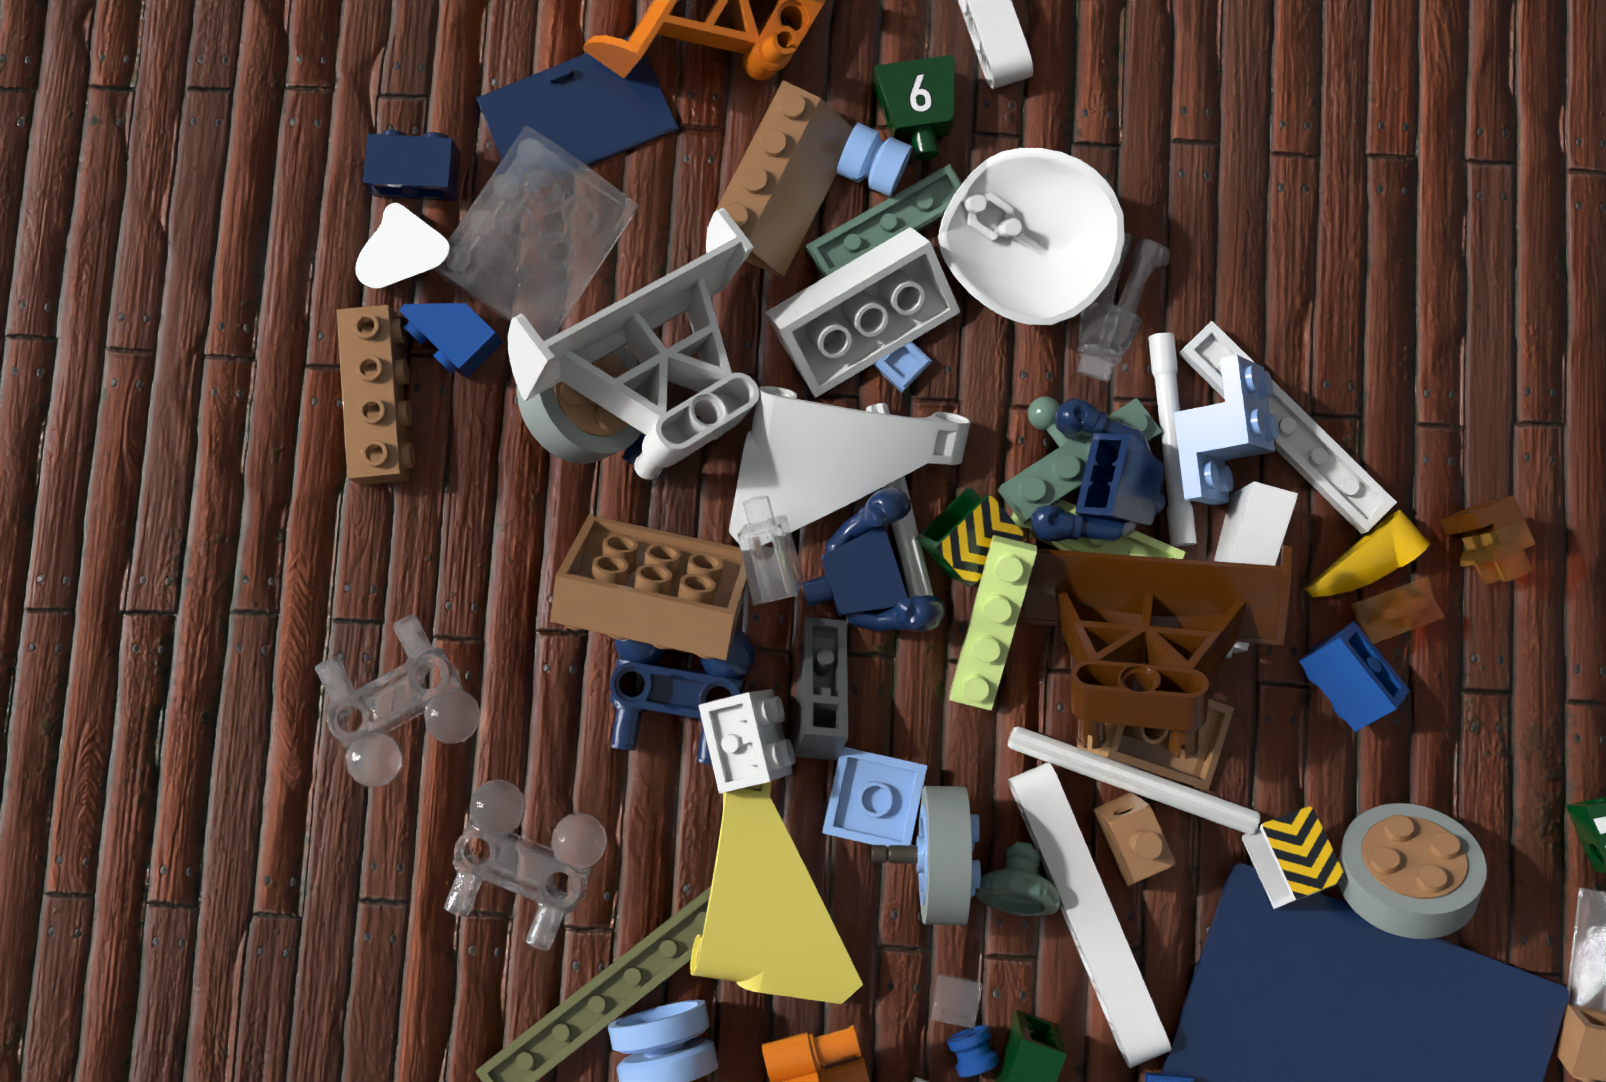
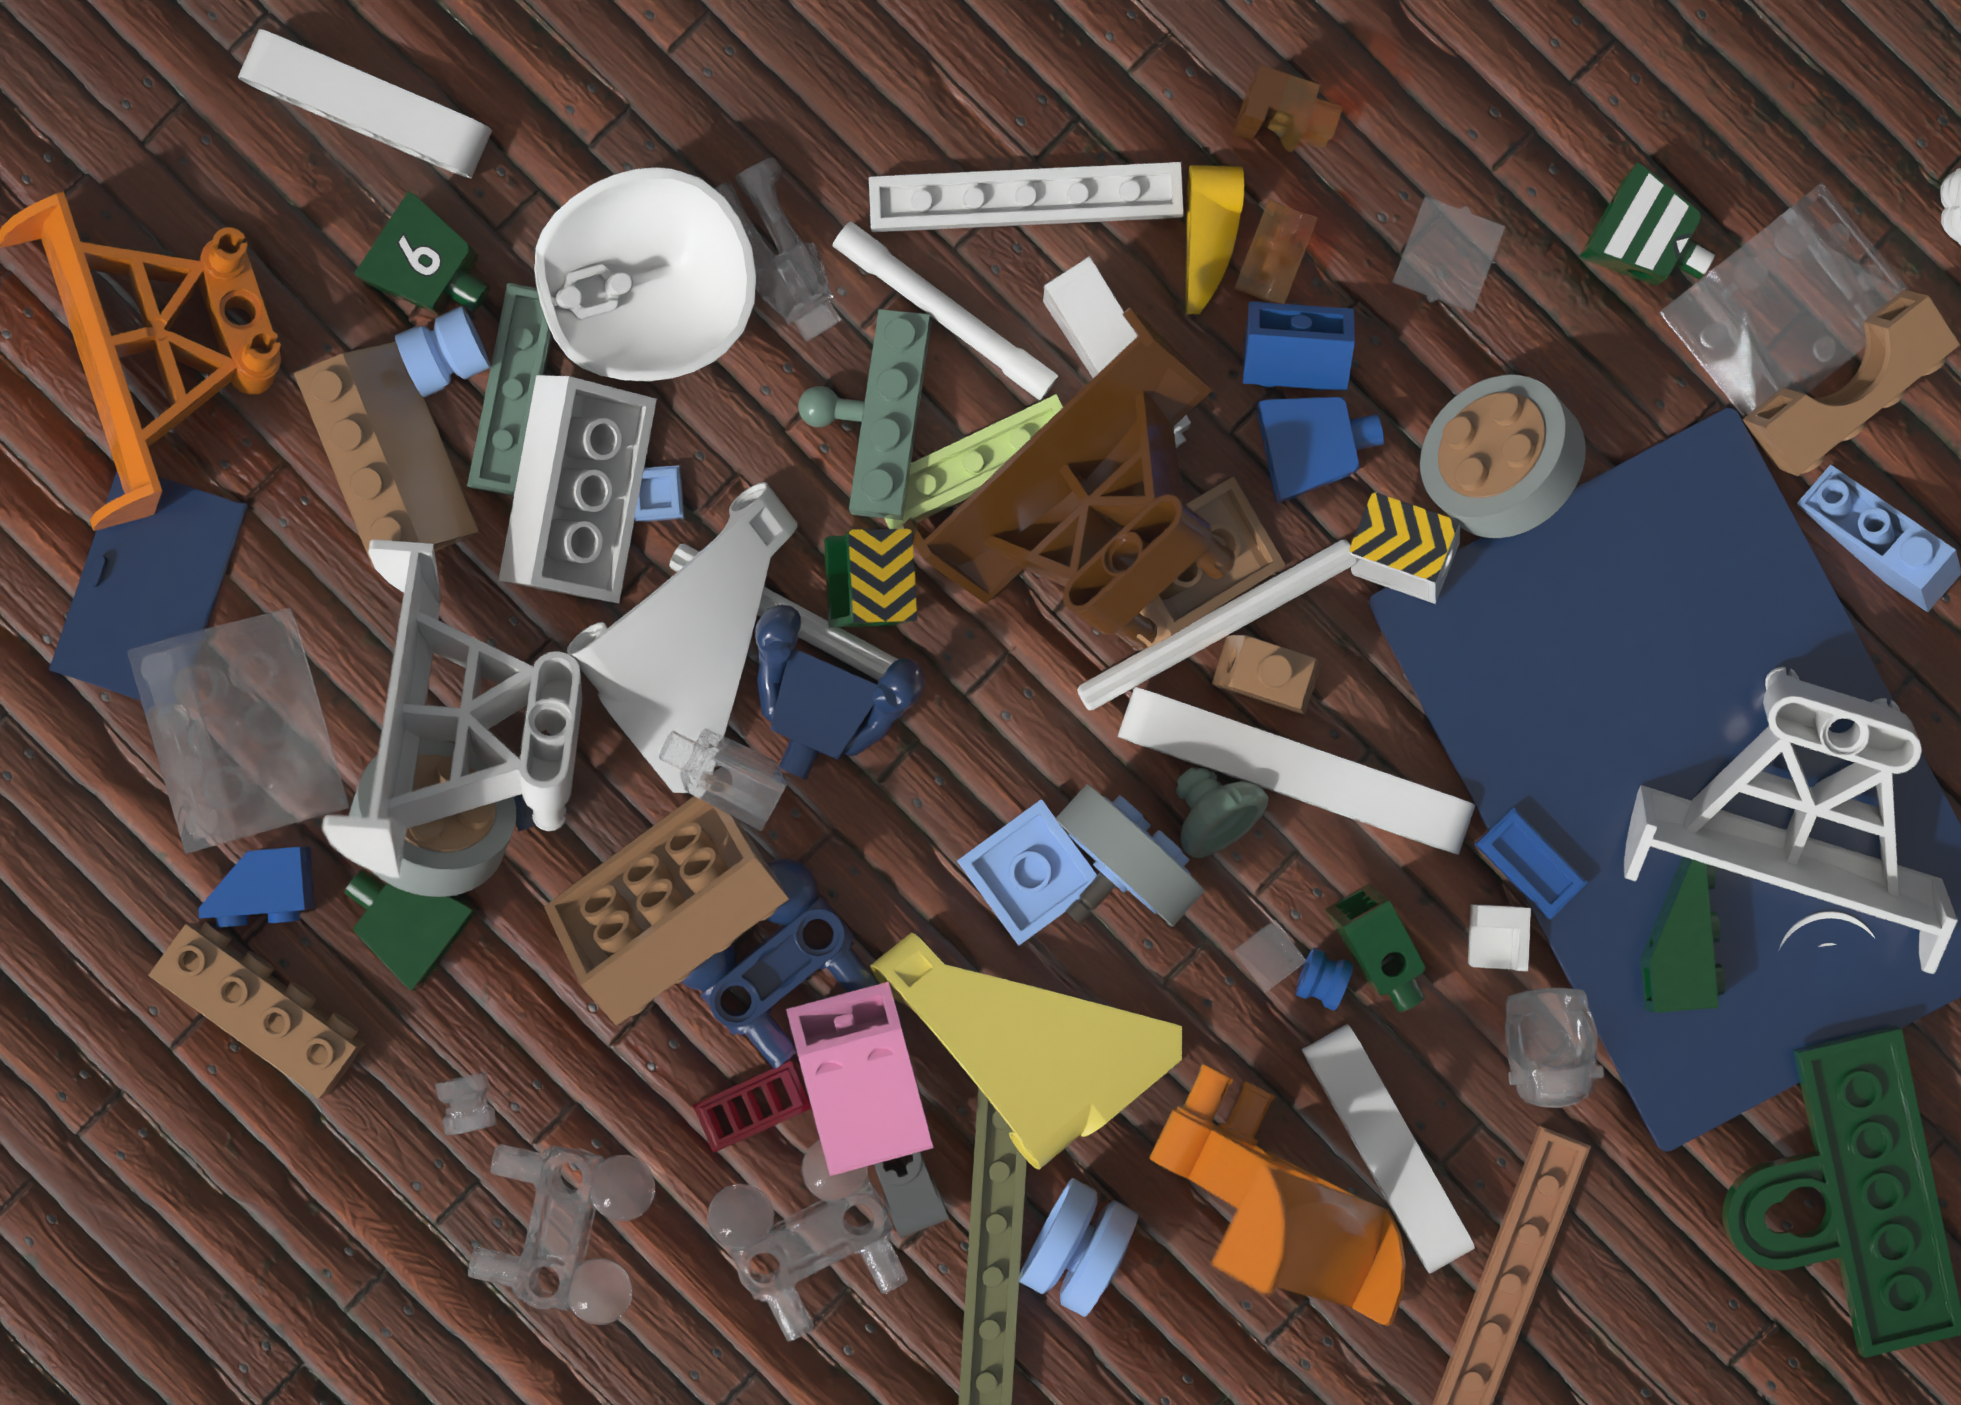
camera: 45 degrees left, 5 degrees up
white sticker [355,203,450,288] -> none
dark blue brick [363,130,461,201] -> none
white bracket [699,689,795,793] -> none
dark grey slope [794,617,848,760] -> none
yellowish green plate [949,535,1037,711] -> none
dark blue torso [1031,398,1165,542] -> none
light blue bracket [1174,355,1279,505] -> none
none -> dark green torso [344,868,480,991]
none -> clear wheel [435,1073,497,1136]
none -> dark red slope [693,1060,812,1153]
none -> bright pink slope [786,982,933,1176]
none -> dark grey piece [875,1151,949,1239]
none -> blue torso [1255,397,1384,504]
none -> clear piece [1392,196,1505,312]

